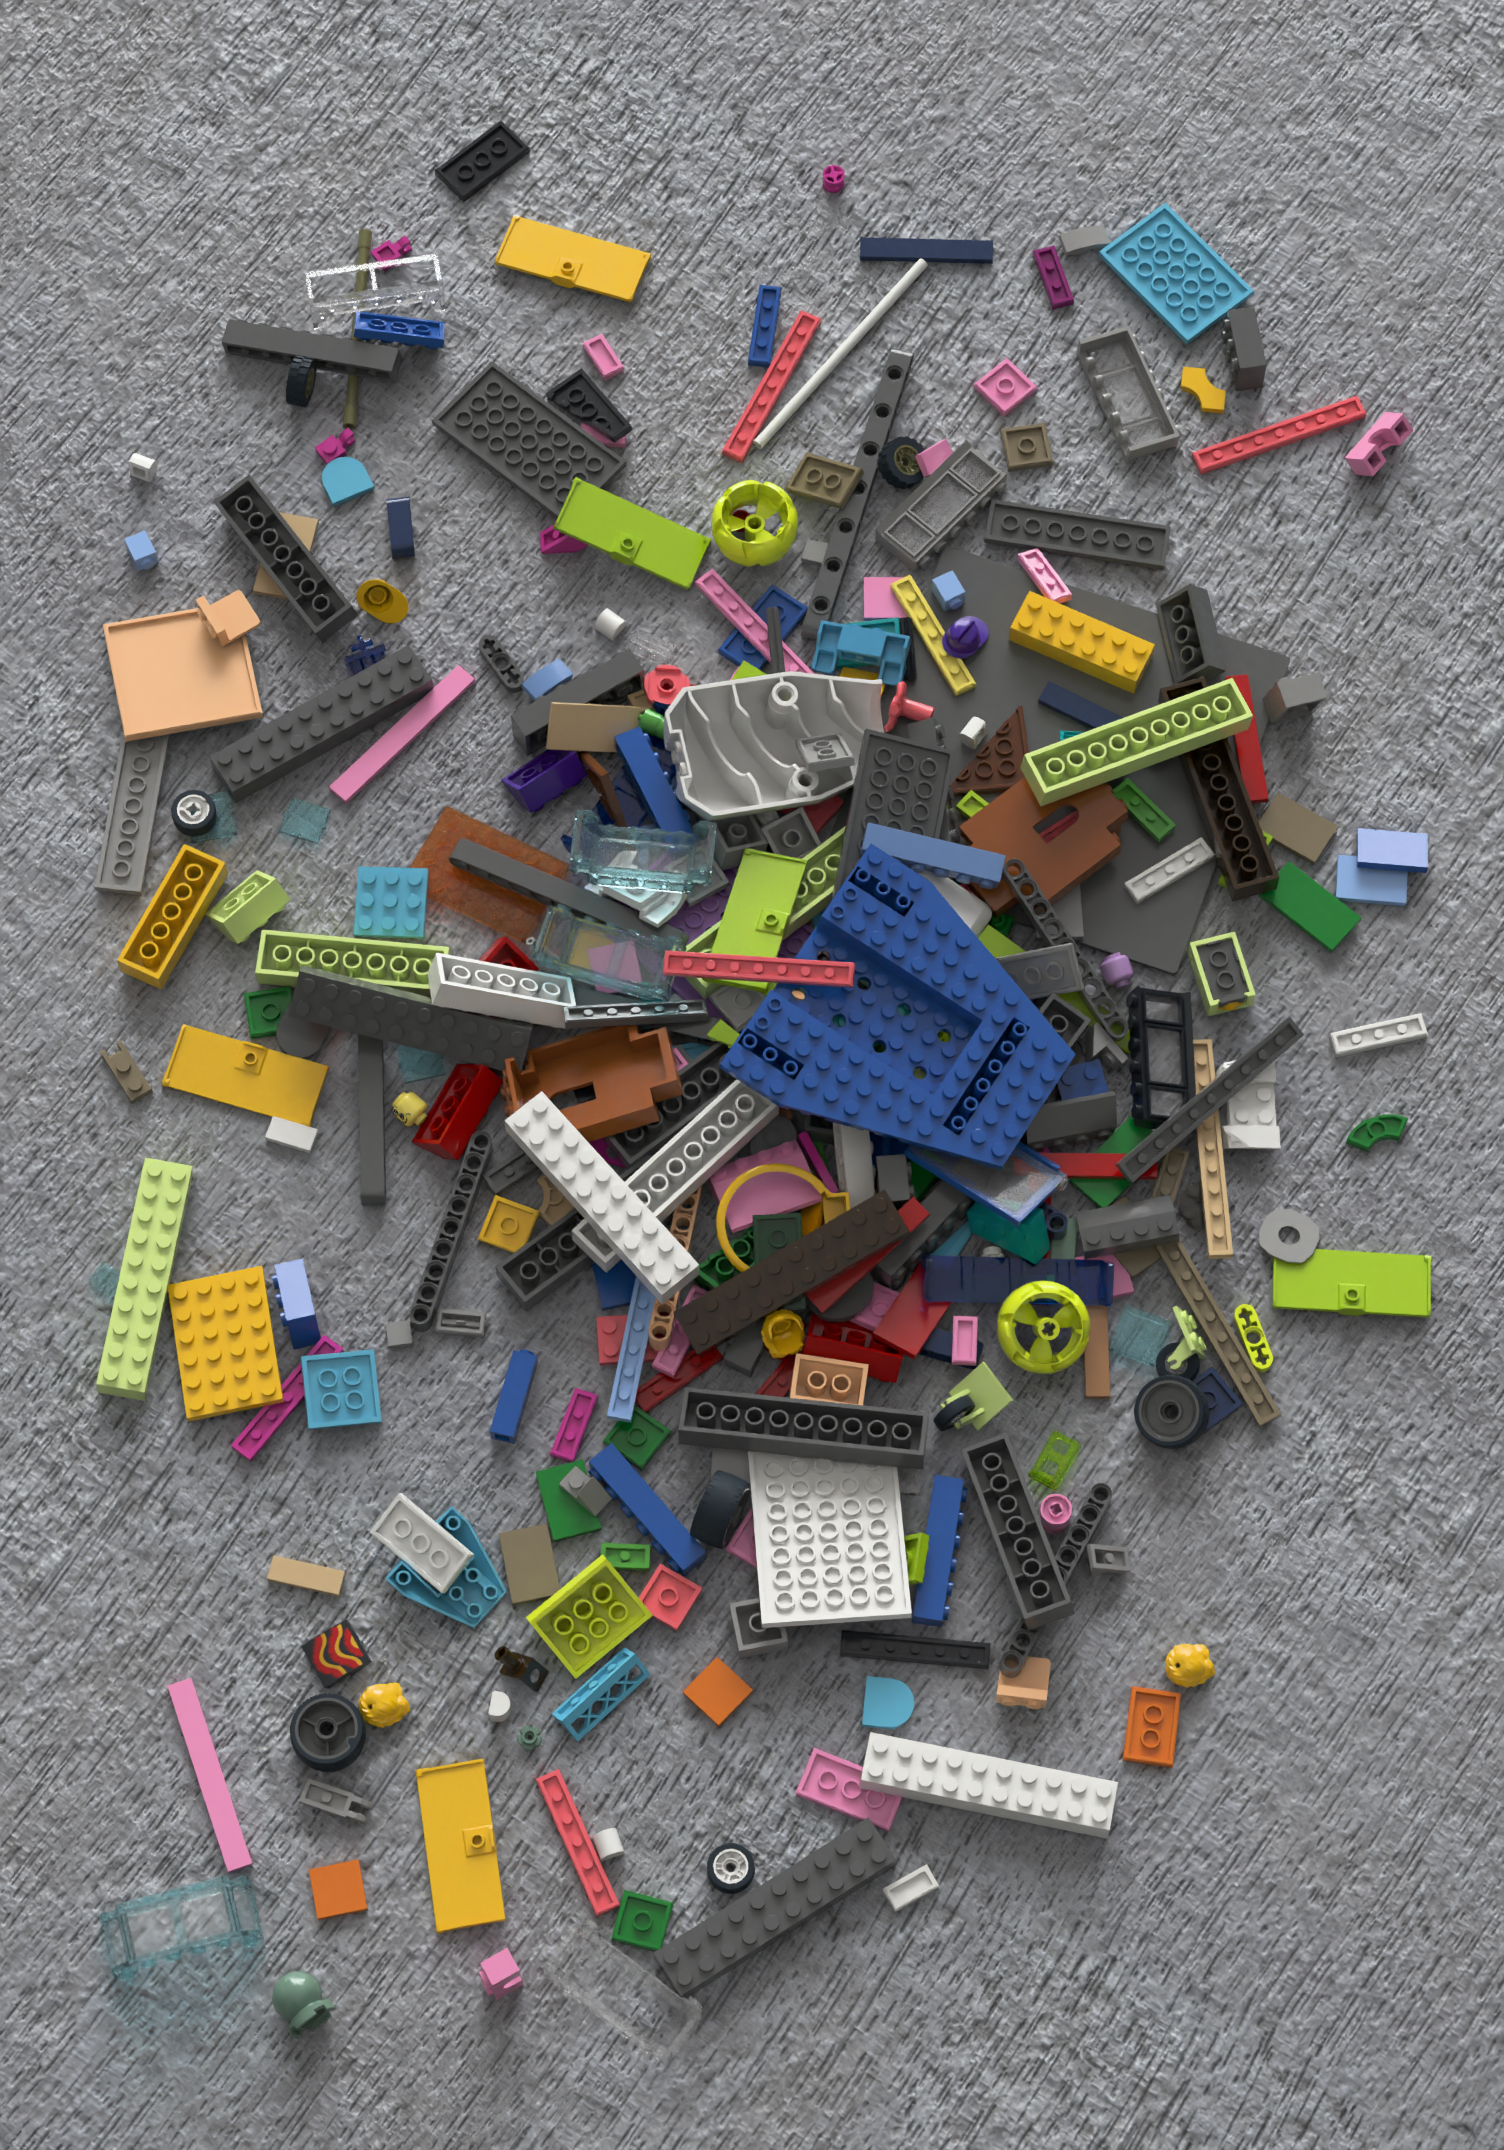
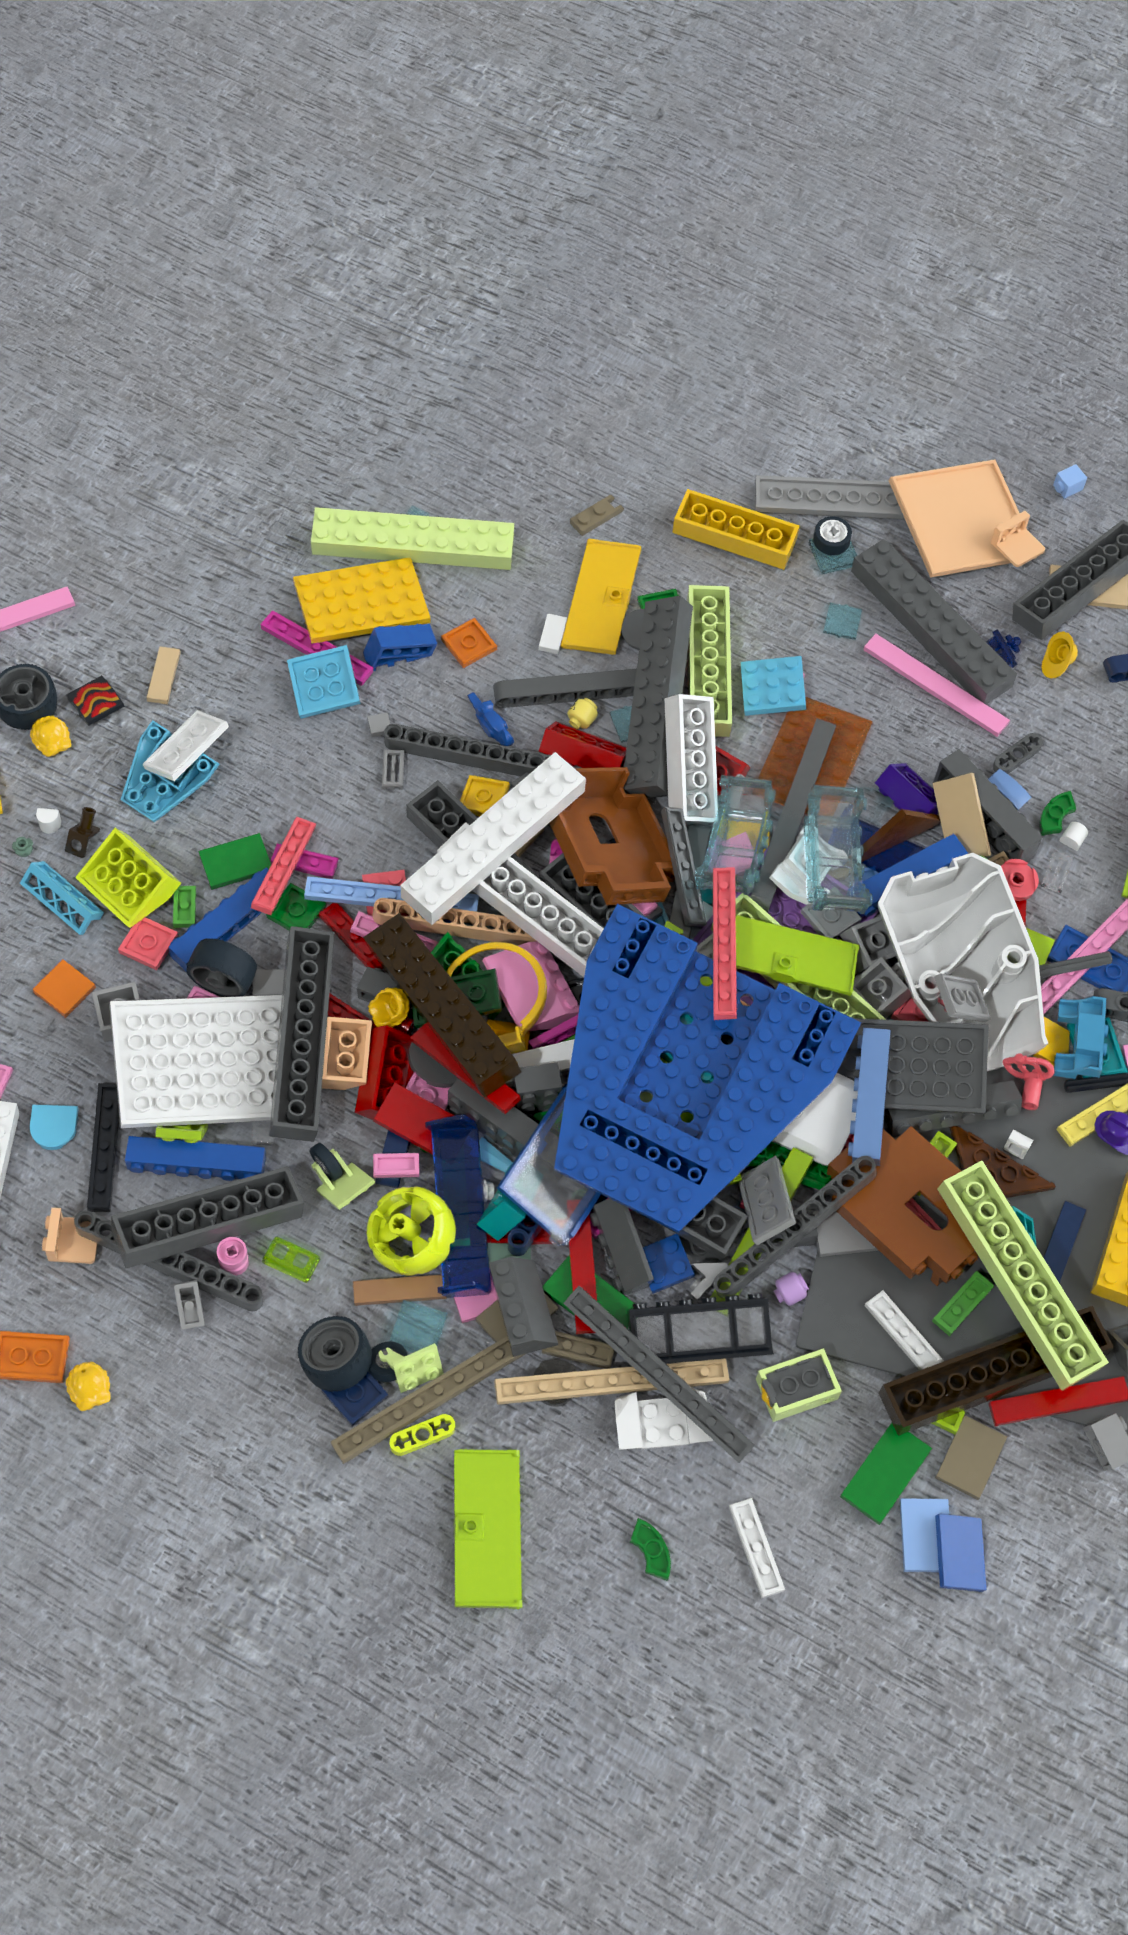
camera: 80 degrees right, 5 degrees down
yellowish green slope [205,870,291,944] -> none
blue brick [490,1349,538,1444] -> none
dark tan tile [499,1524,560,1606] -> none
light grey slope [559,1466,612,1517] -> none
light grey piece [1258,1208,1320,1264] -> none
none -> coral tile [251,816,316,915]
none -> orange tile [441,618,497,668]
none -> blue animal [467,692,514,747]
none -> green tile [1039,791,1076,836]

